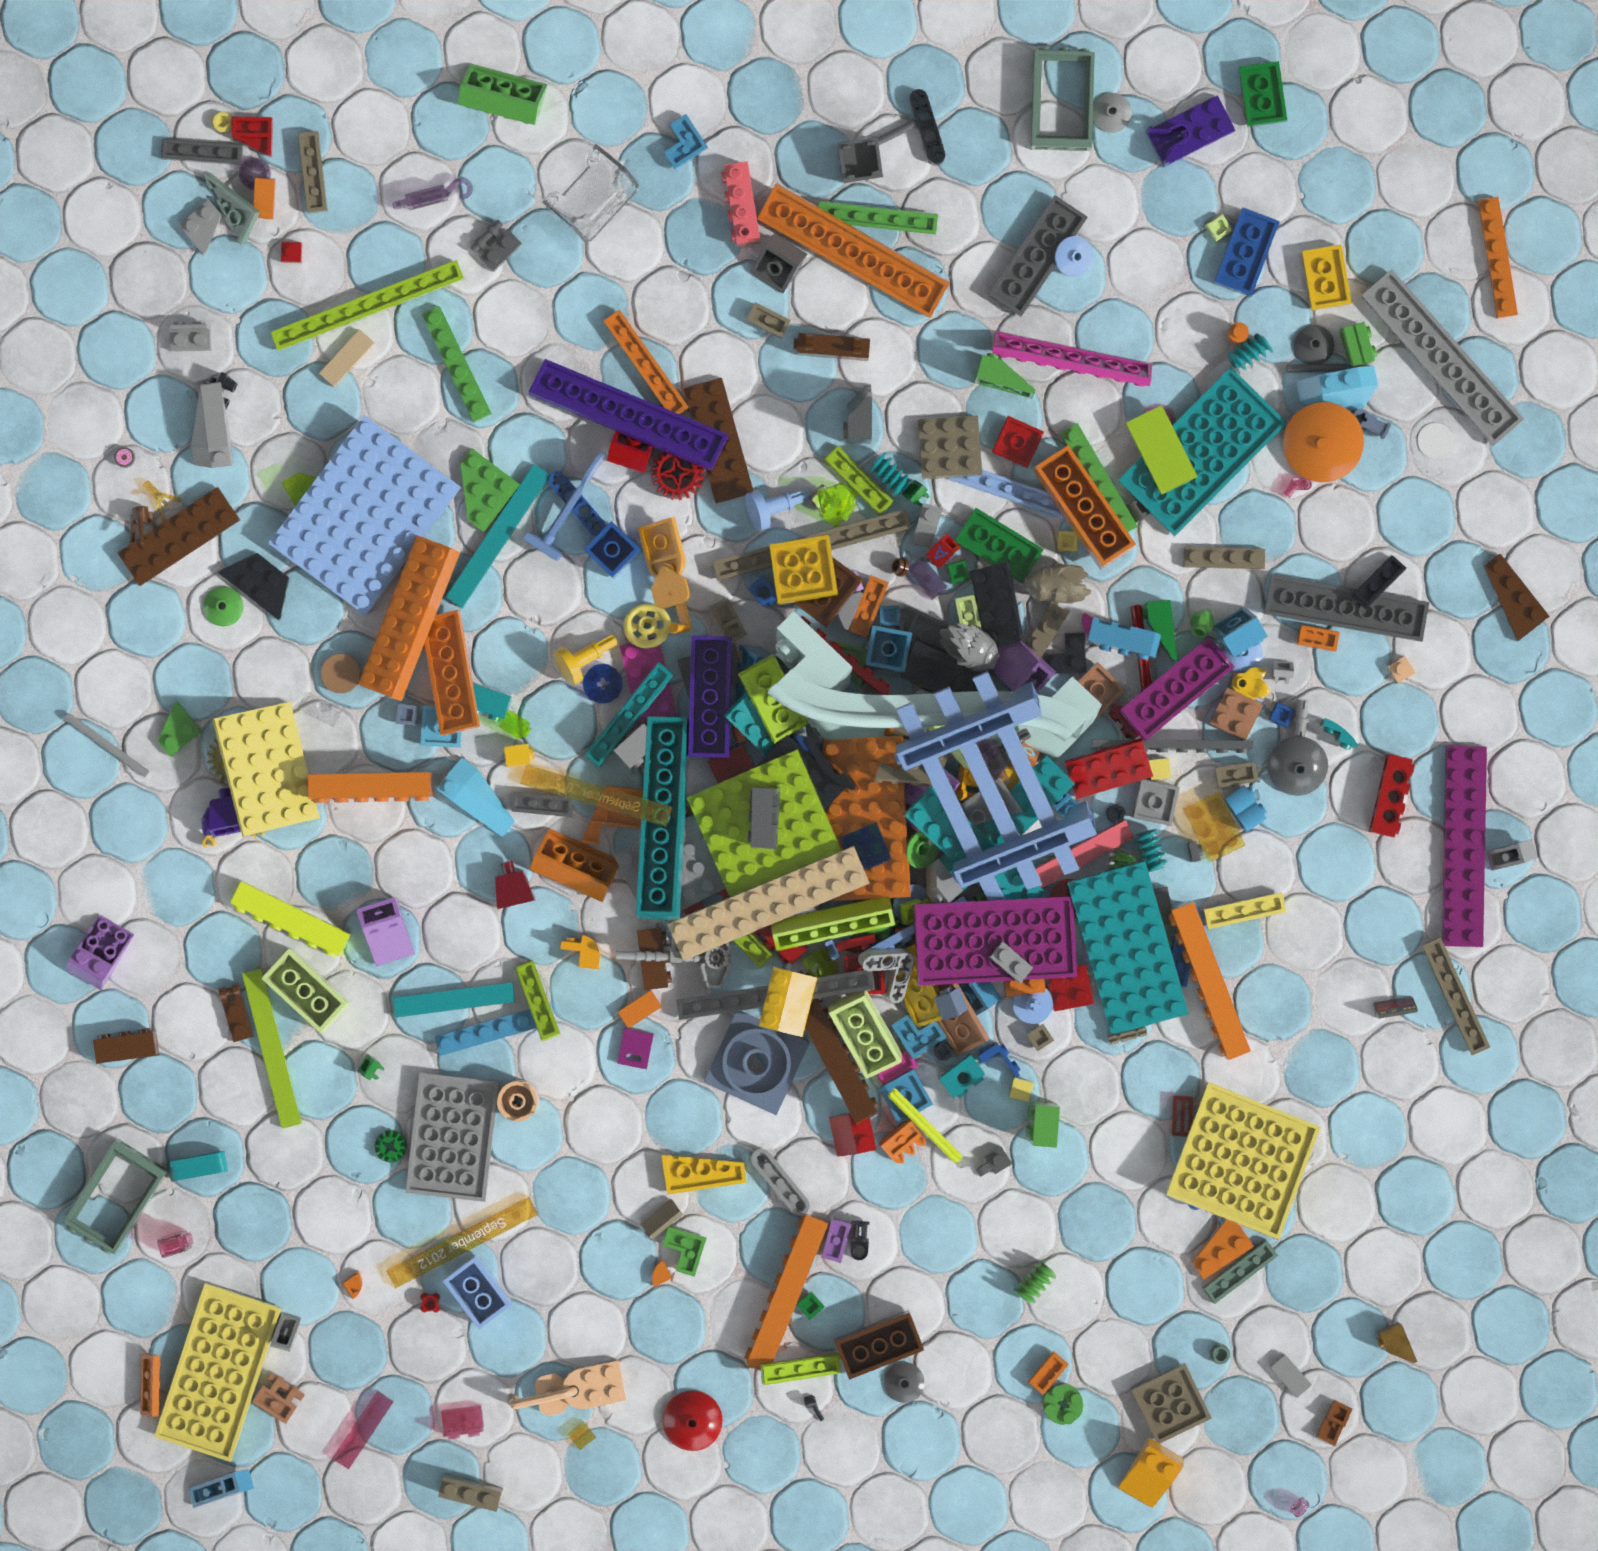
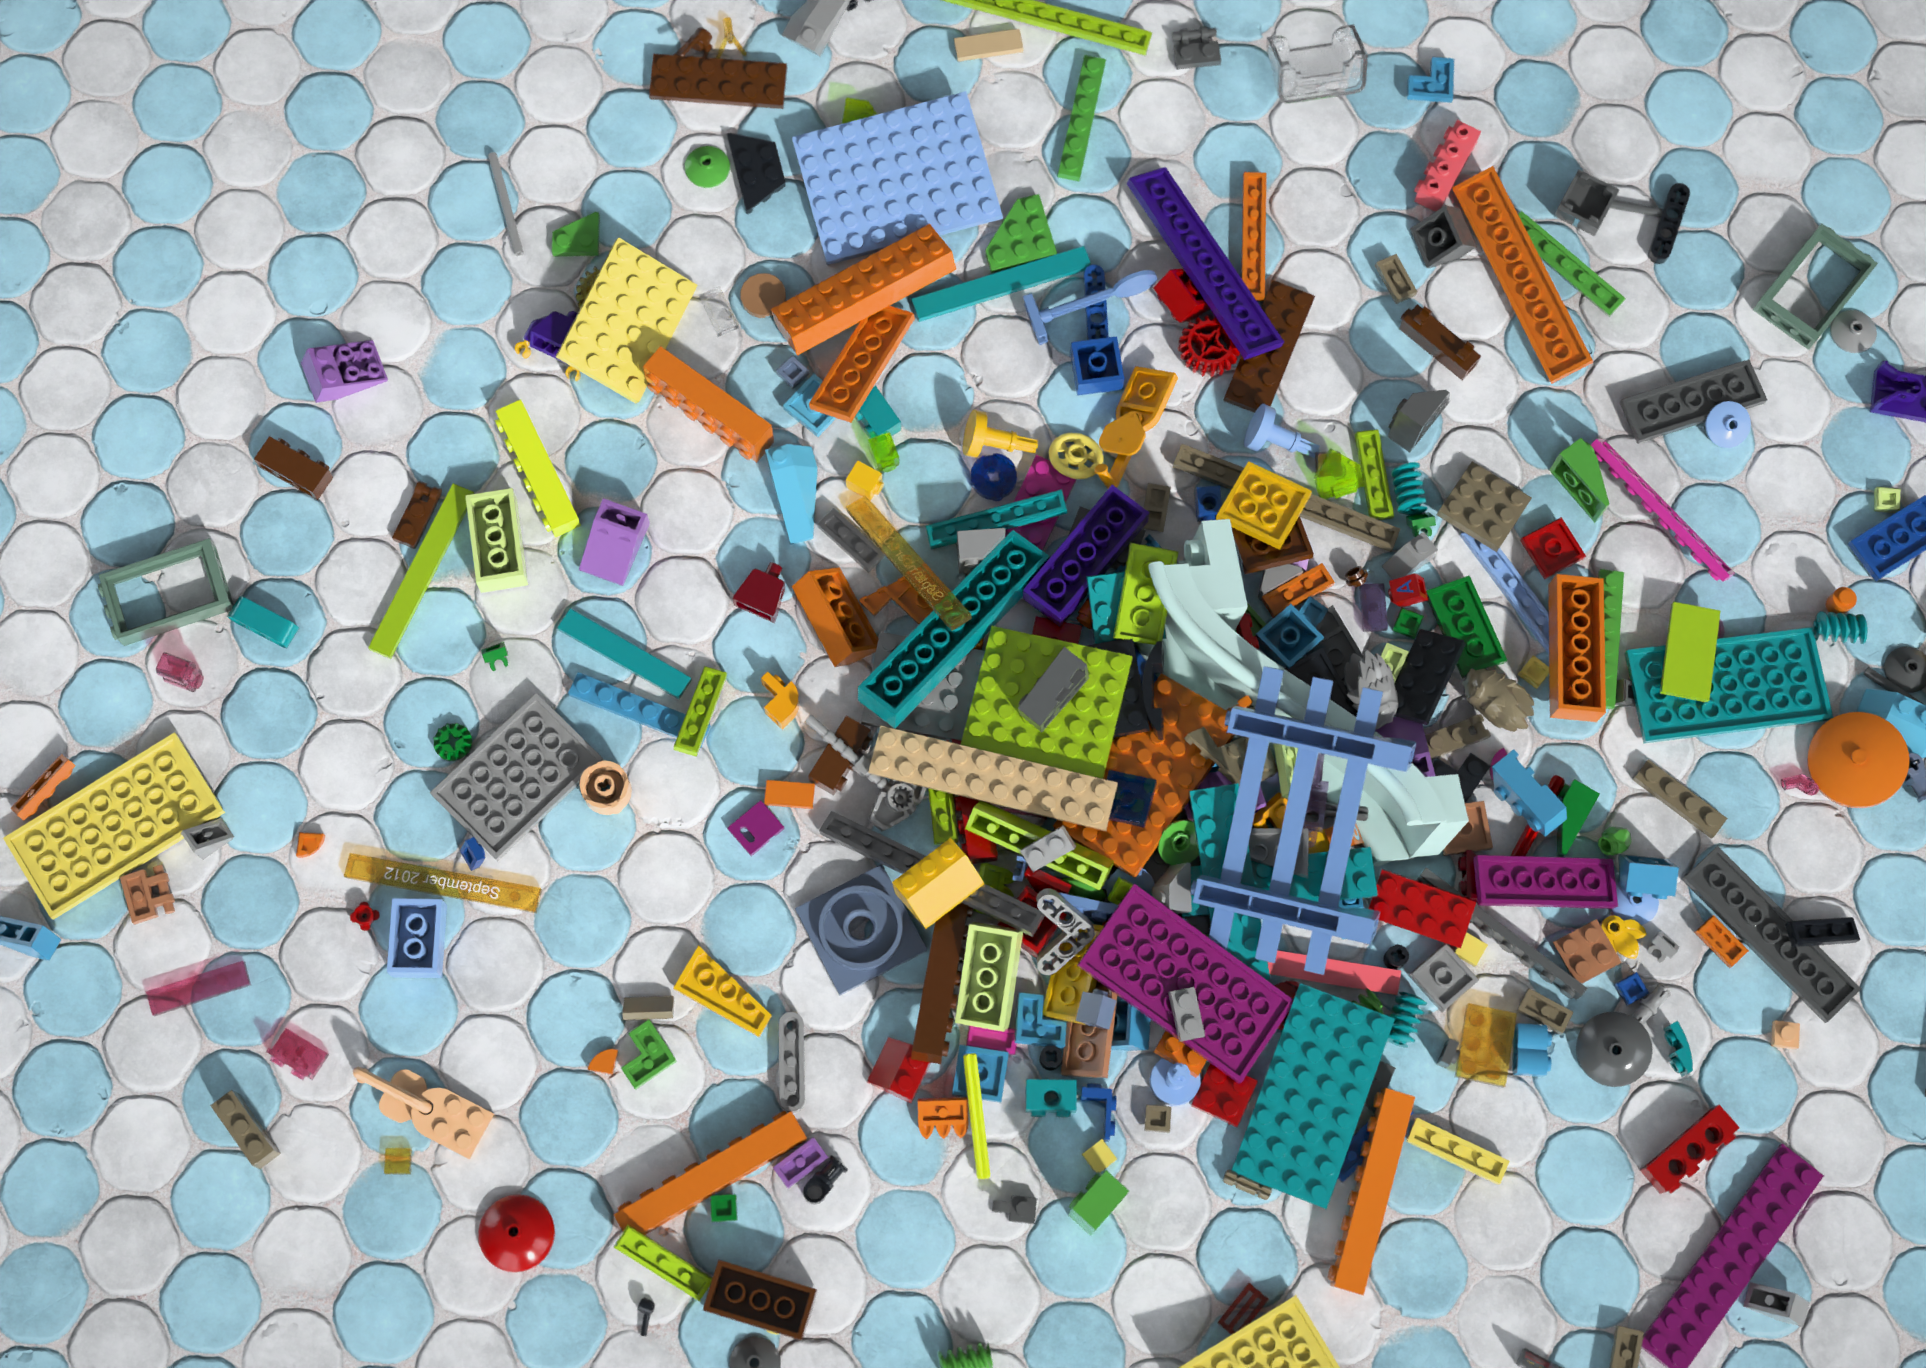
camera: 30 degrees right, 15 degrees down
none -> blue plate [460,837,486,871]
none -> light grey plate [1020,825,1076,872]

